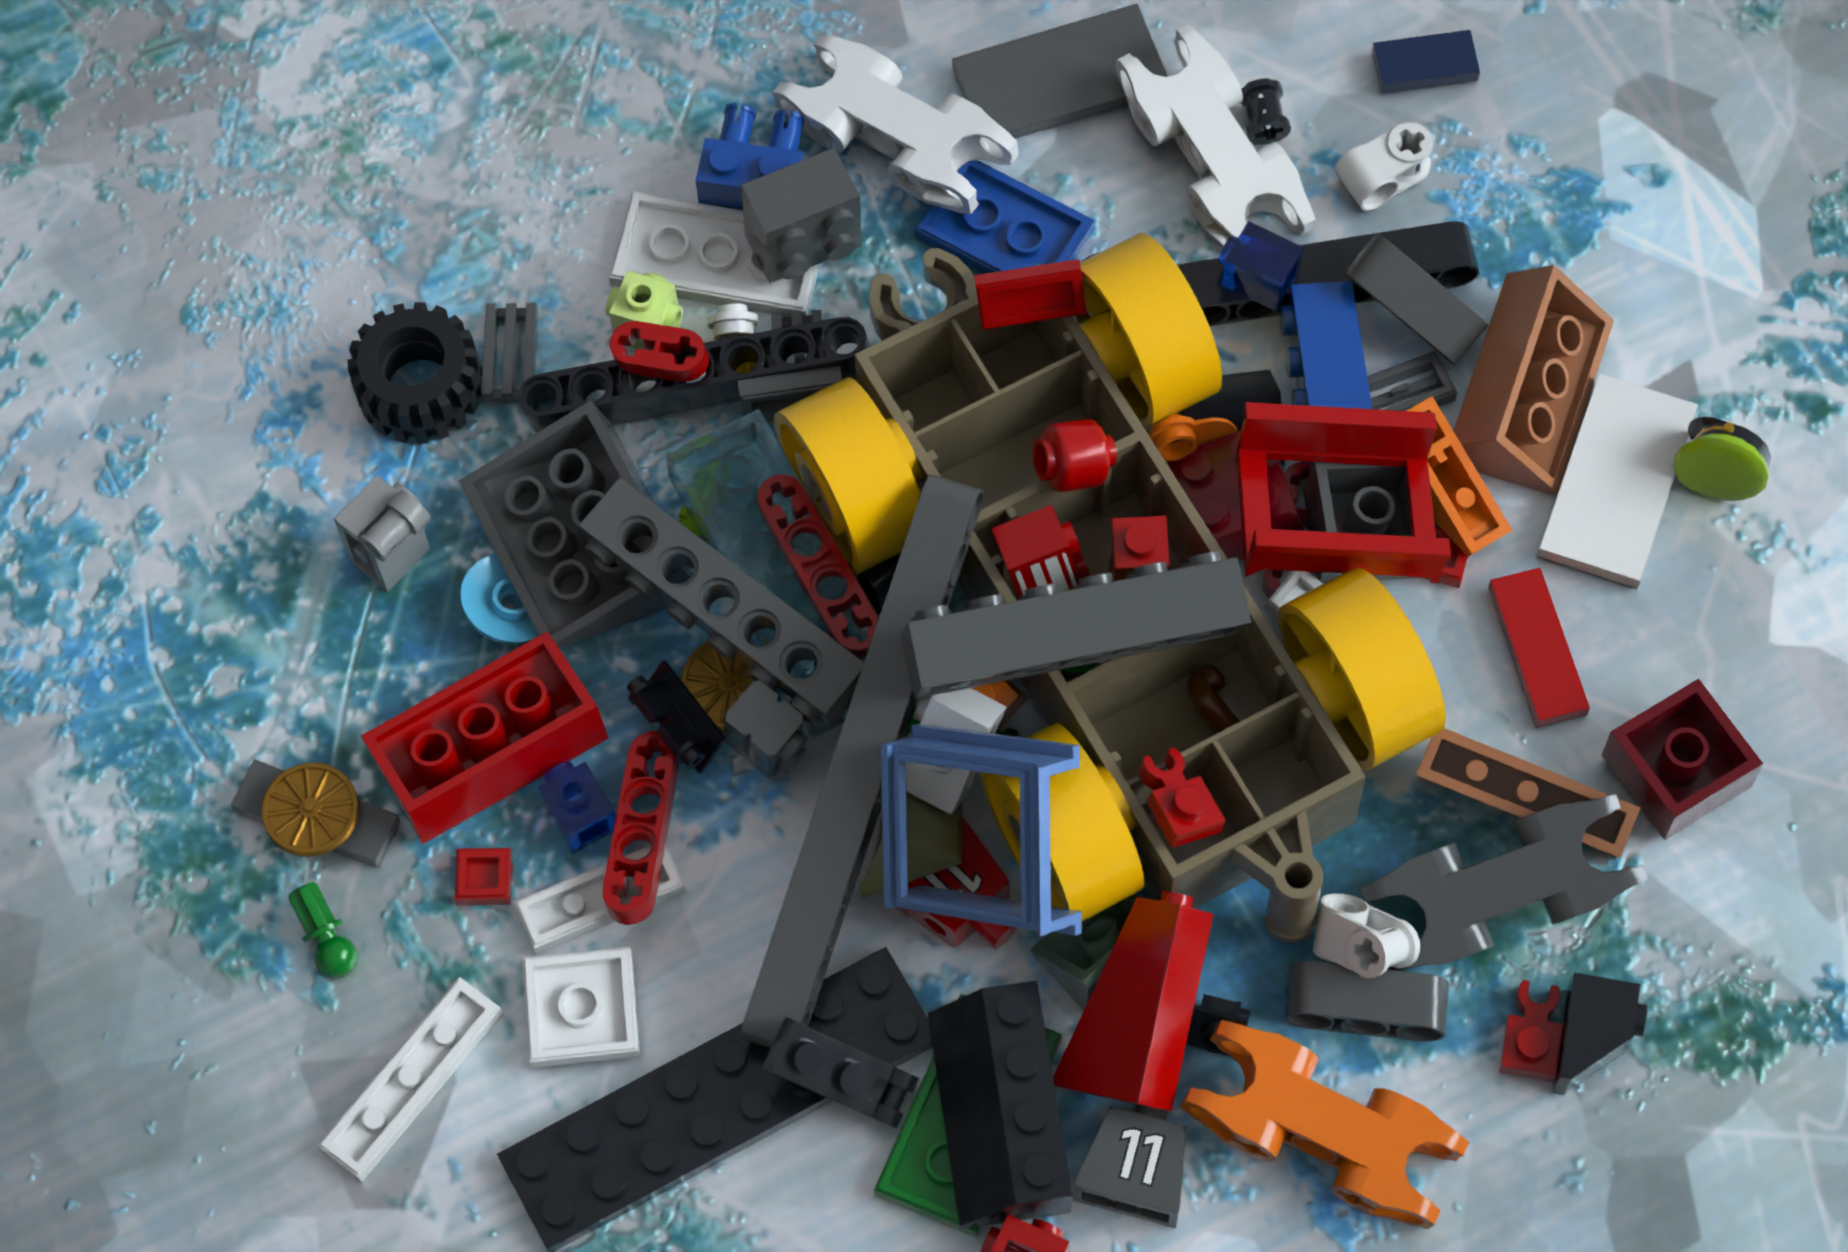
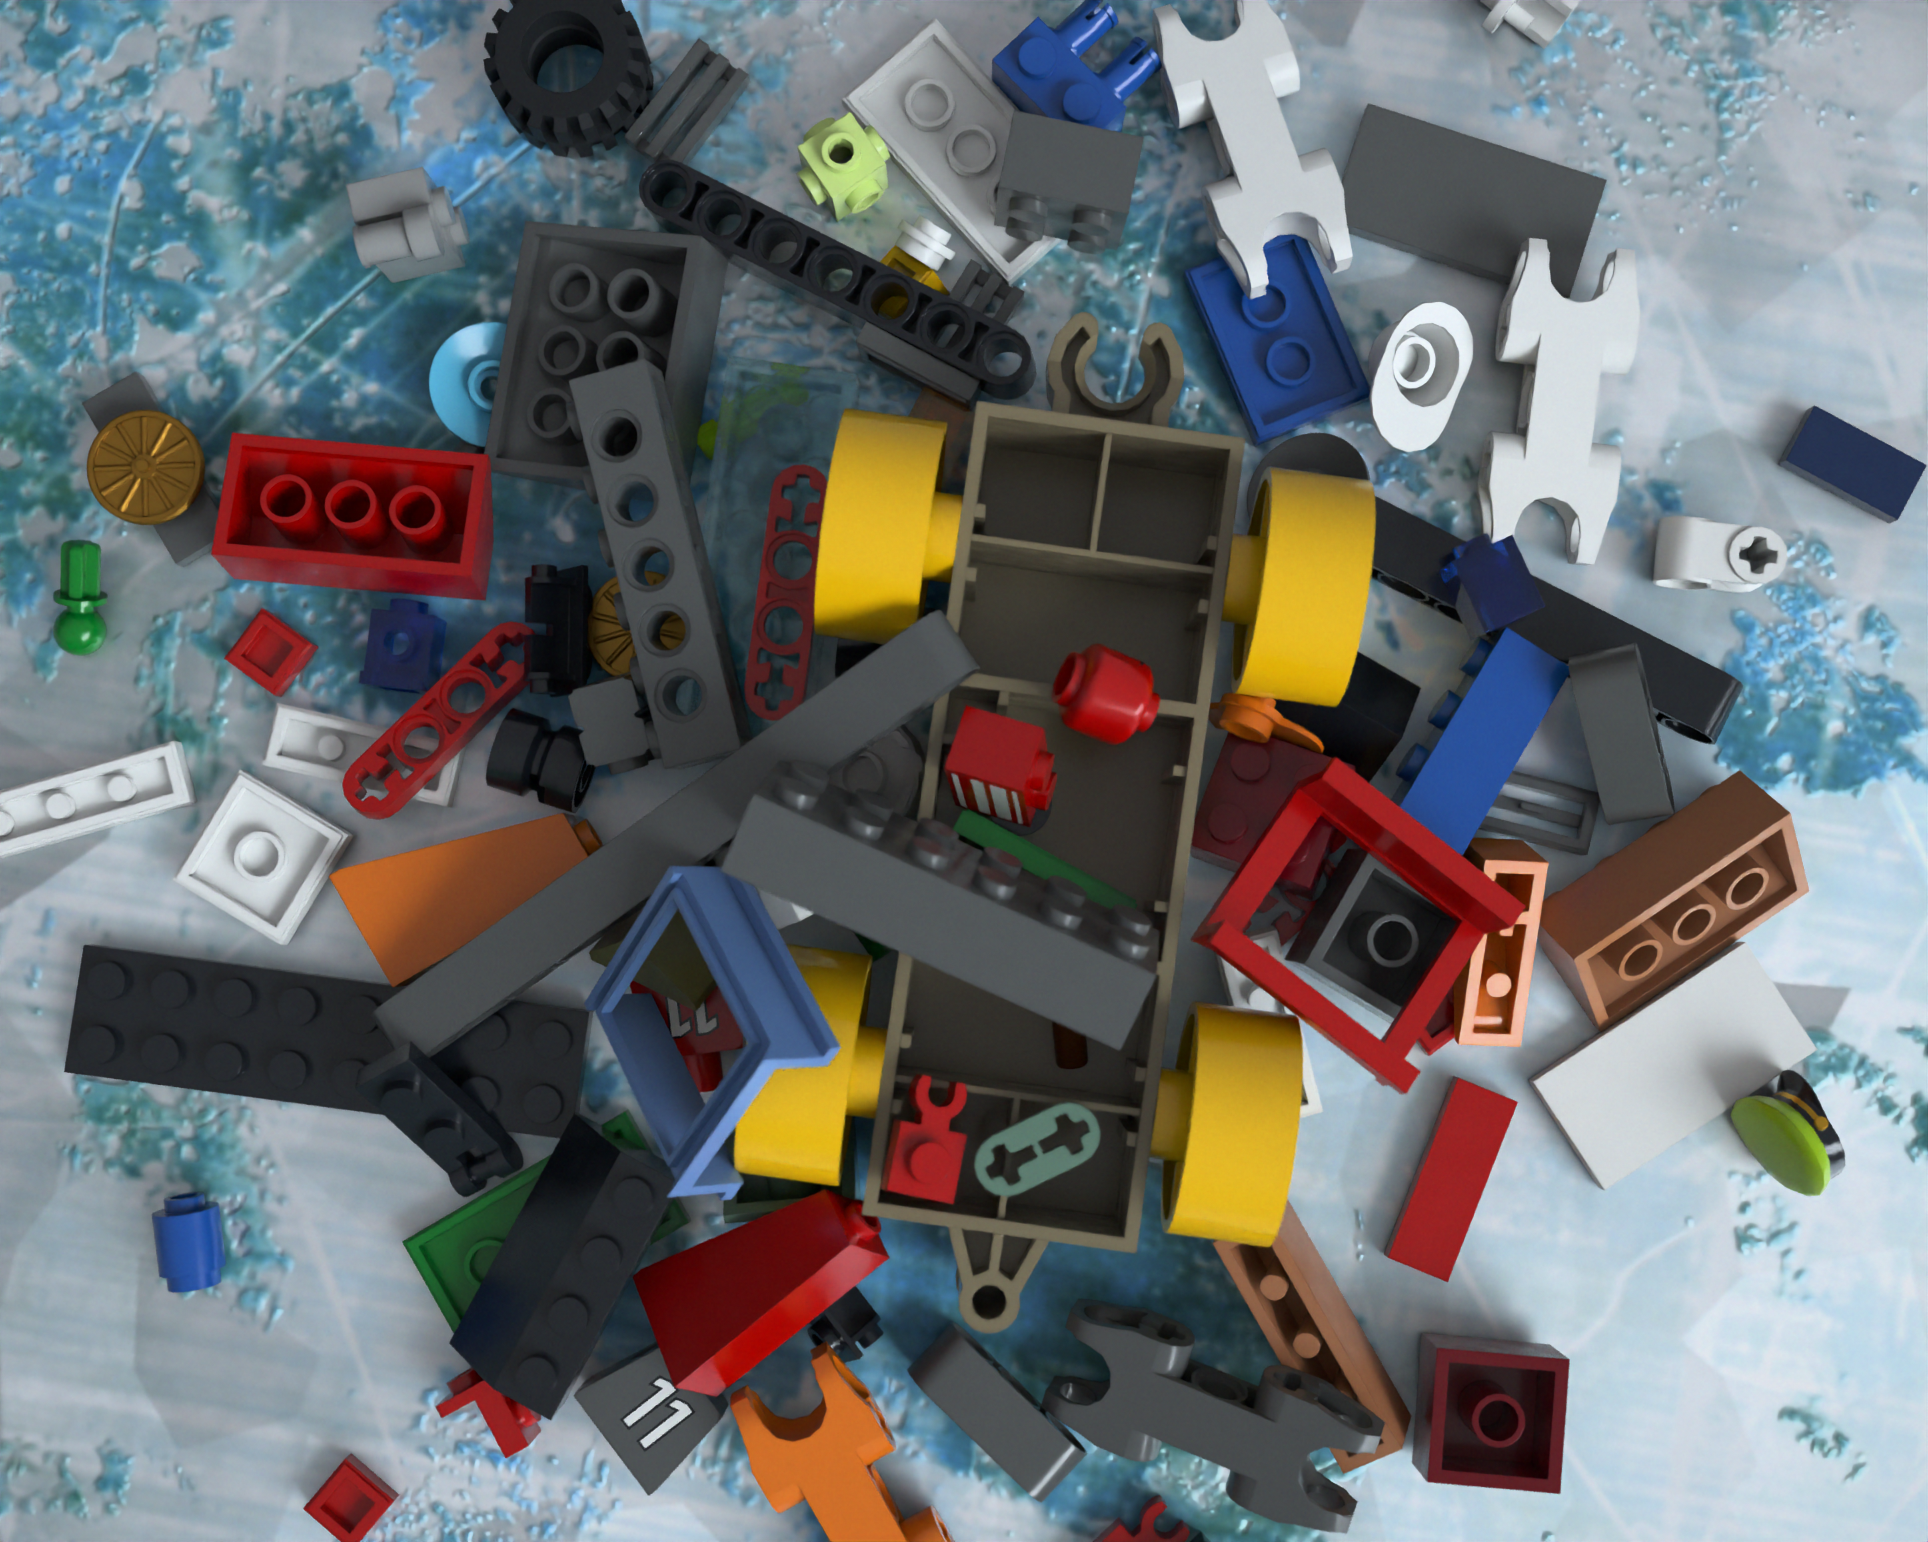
camera: 35 degrees right, 20 degrees up
red beam [609,321,709,382] -> none
red tile [974,259,1087,330] -> none
red window [1109,516,1170,581] -> none
black bush [1241,78,1291,145] -> none
white piece [1313,893,1420,979] -> none
none -> orange slope [329,813,604,988]
none -> black wheel [486,708,596,813]
none -> sand green beam [974,1101,1101,1197]
none -> white piece [1368,301,1473,452]

